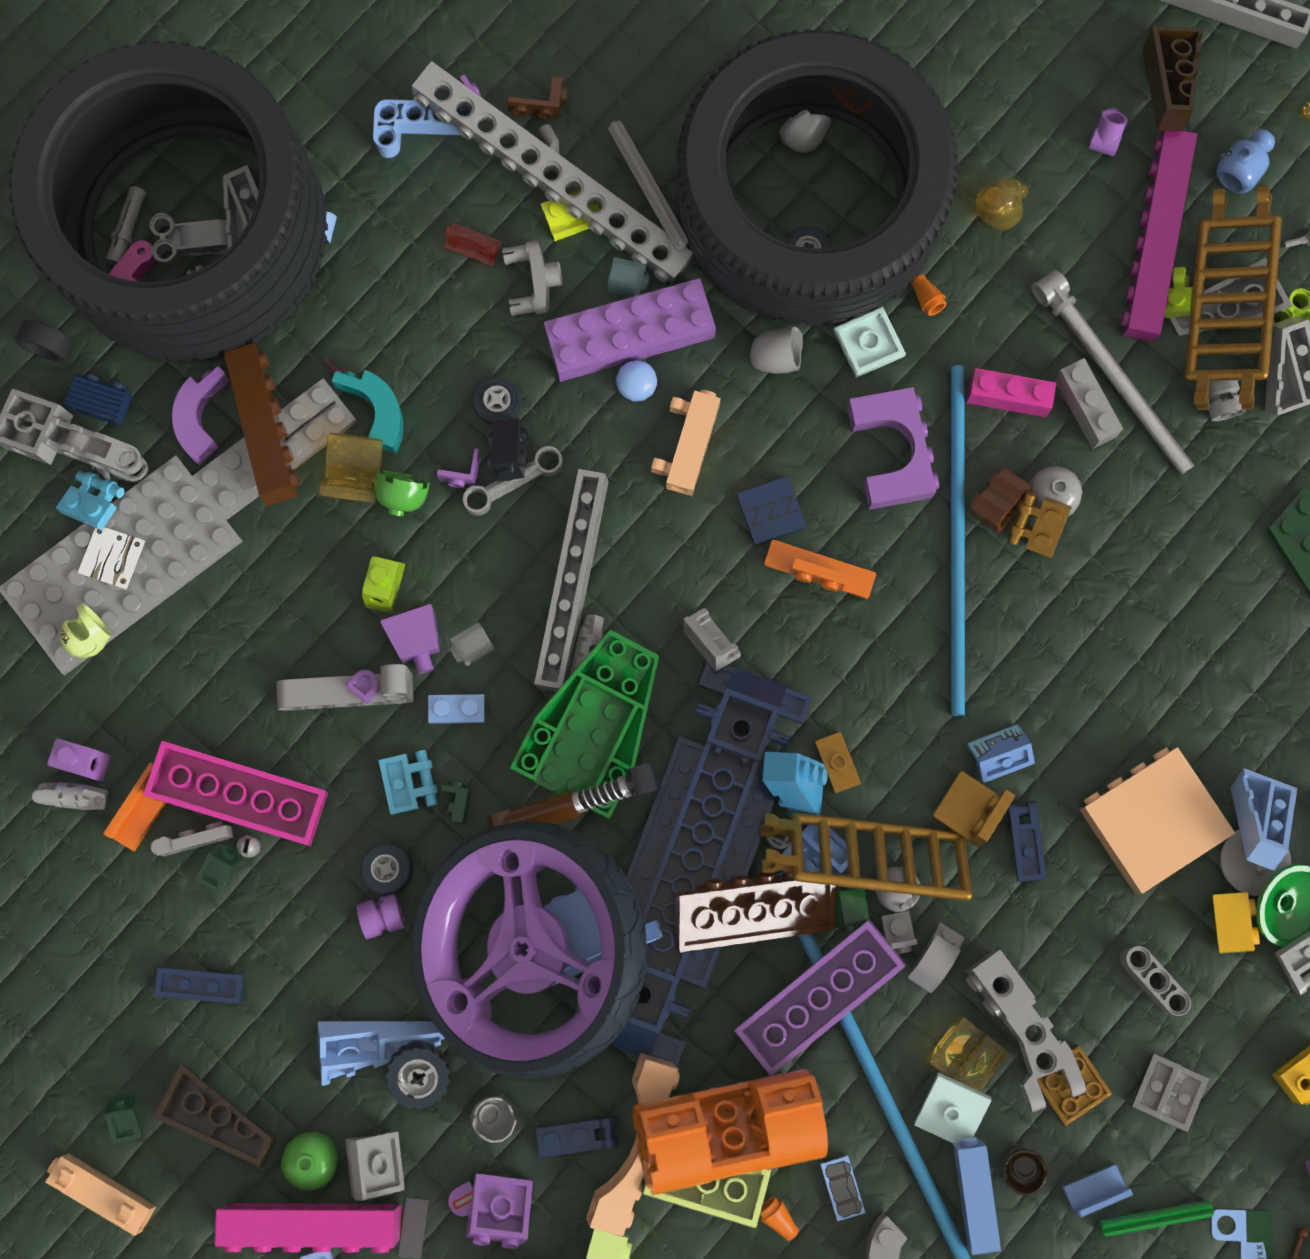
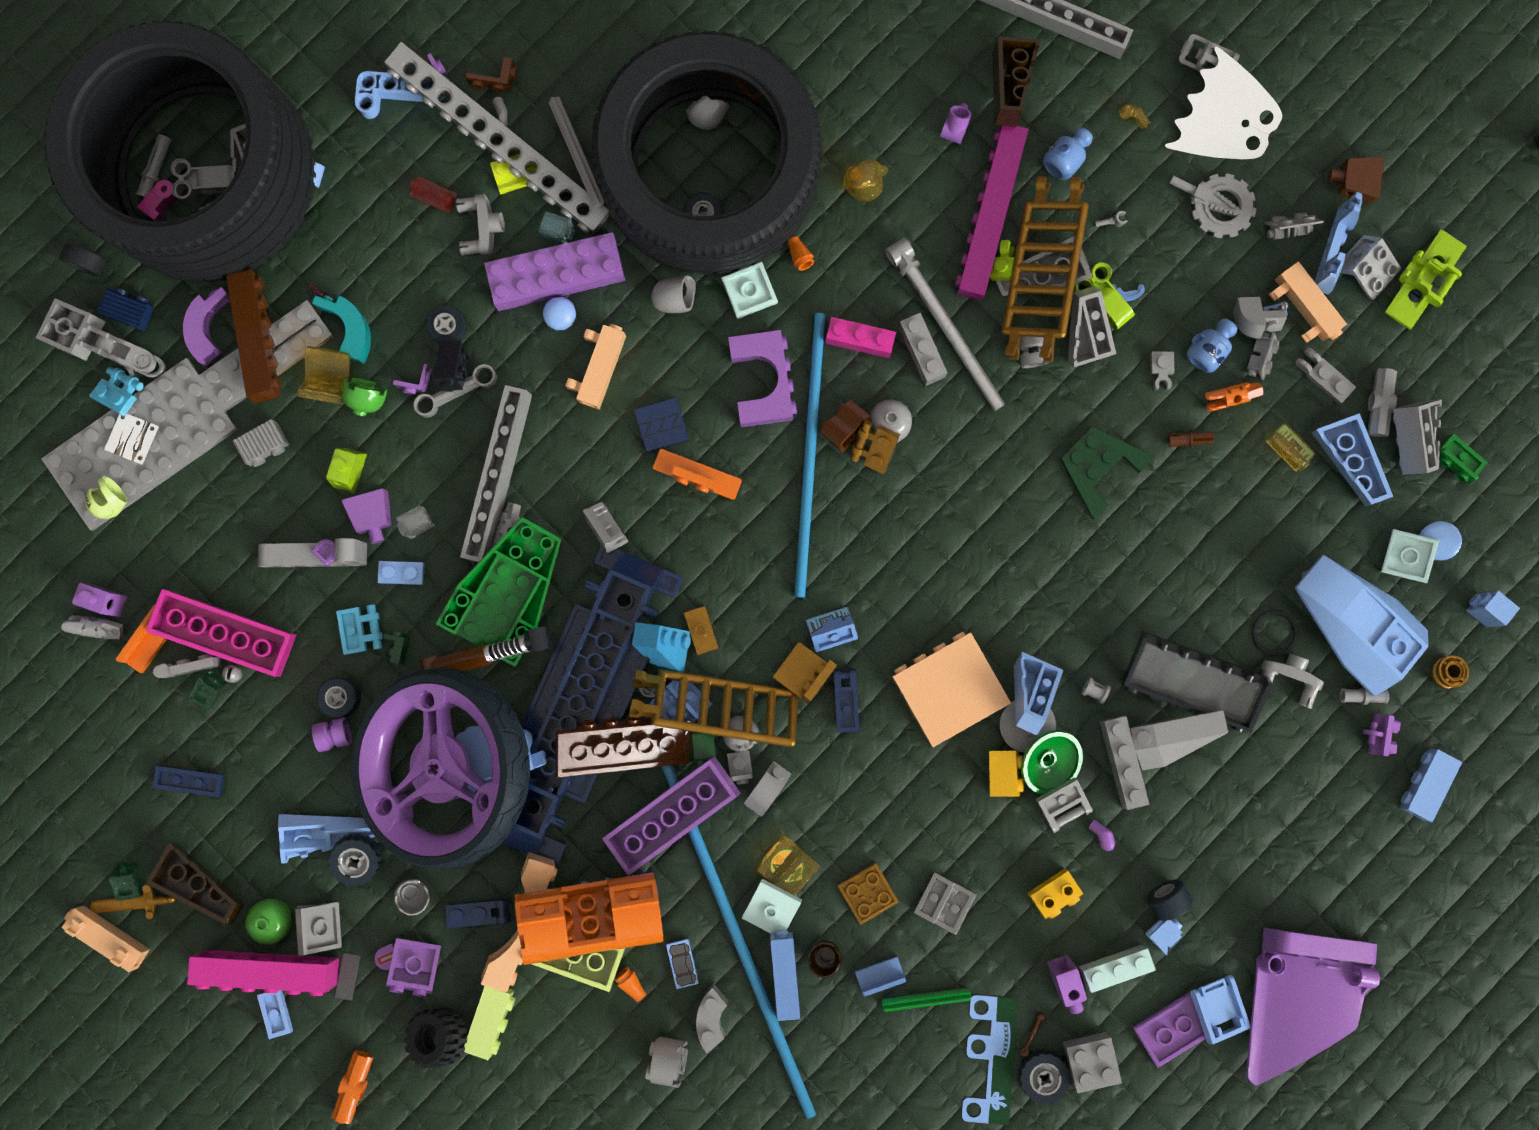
camera: 10 degrees right, 5 degrees up
light grey brick [965,950,1086,1112] -> none
light grey beam [1120,946,1191,1016] -> none
none -> pearl gold sword [90,884,176,919]
none -> light grey brick [233,419,289,467]

